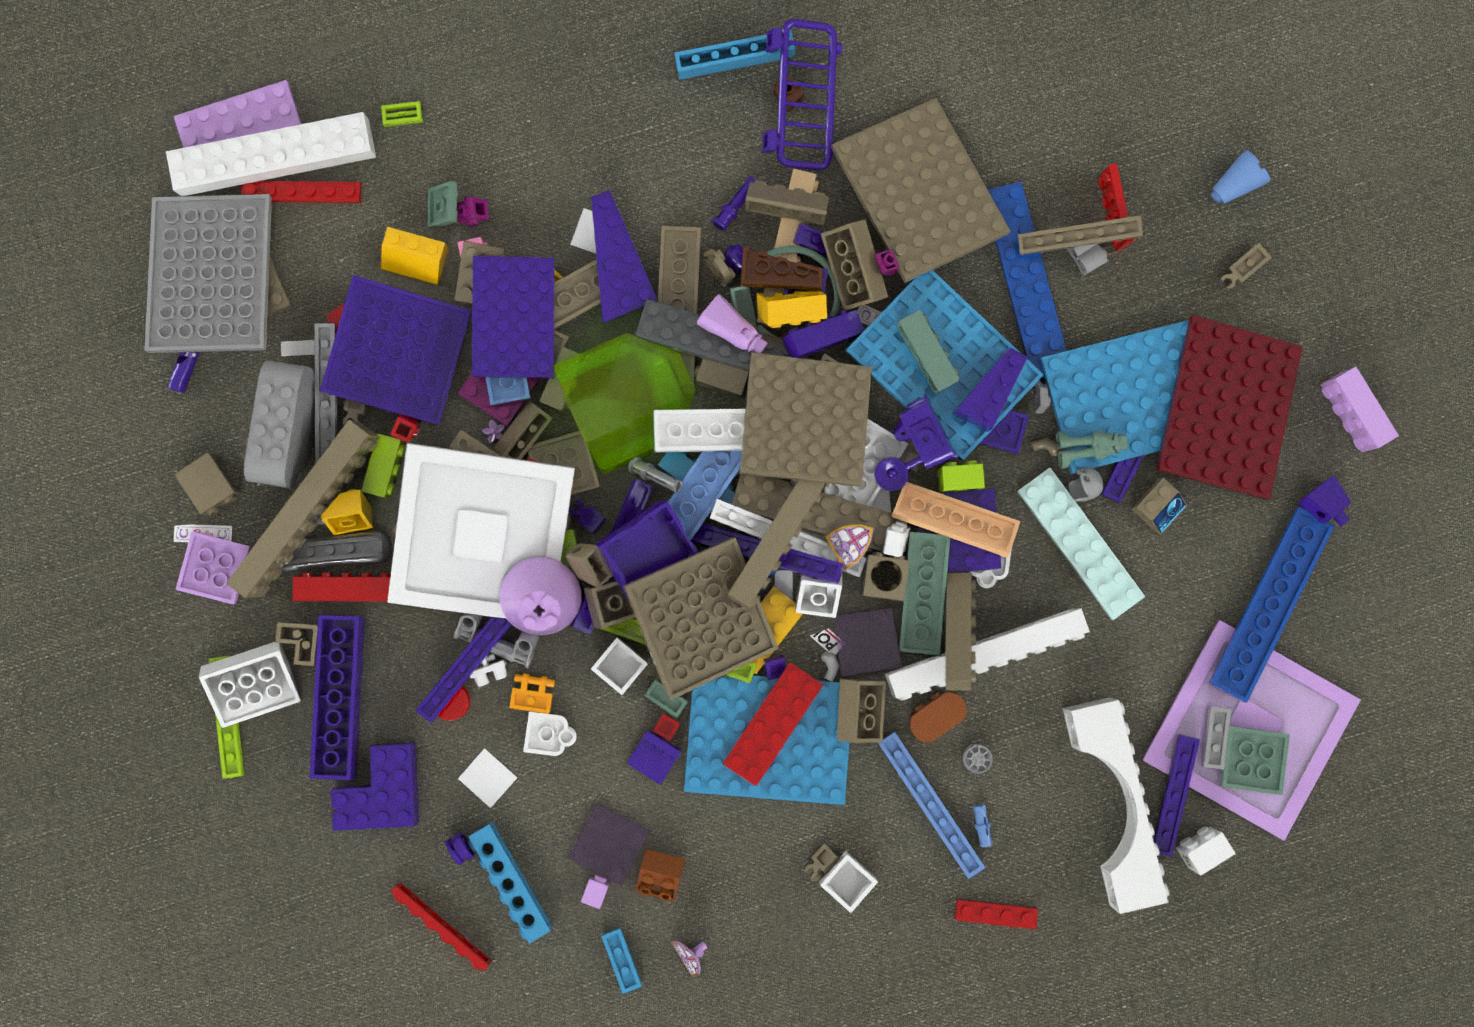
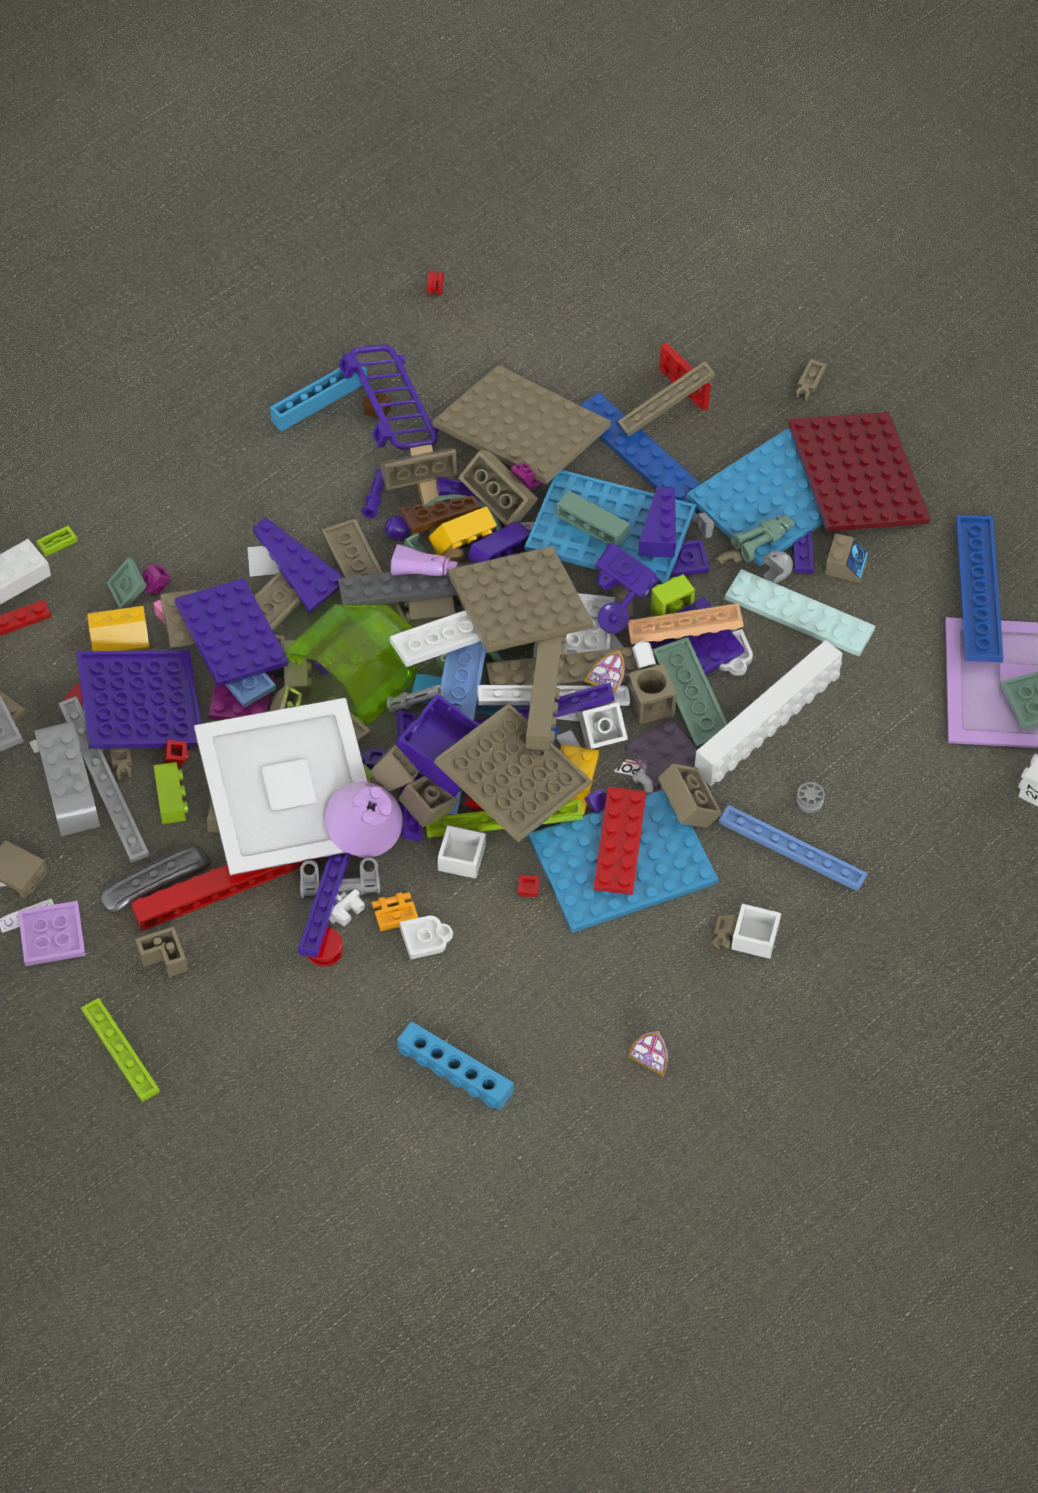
camera: 25 degrees left, 30 degrees down
white slope [199,642,301,728] -> none
dark tan brick [226,420,380,598] -> none
dark purple brick [309,615,365,780] -> none
yellow slope [321,489,373,535] -> none
dark purple piece [331,742,419,831] -> none
red plate [391,882,492,972] -> none
dark purple wheel [445,832,475,865] -> none
white sticker [458,748,517,808] -> none
clear purple plate [568,803,650,886] -> none
lavender brick [581,874,610,909] -> none
dark azure plate [601,927,642,994] -> none
dark purple bracket [627,729,682,784] -> none
dark orange slope [635,849,685,902] -> none
sand green plate [644,679,689,718] -> none
dark tan plate [703,248,735,287] -> none
dark orange brick [908,691,967,743] -> none
dark tan brick [945,572,976,690] -> none
red plate [954,898,1038,929] -> none
medium blue pin [973,804,993,847] -> none
white arch [1063,698,1169,914] -> none
light grey brick [1067,244,1108,276] -> none
dark purple tile [1153,734,1200,857] -> none
light grey plate [1201,706,1231,770] -> none
medium blue cone [1211,151,1270,204] -> none
dark purple torso [1298,475,1351,527] -> none
lavender brick [1320,367,1399,452] -> none

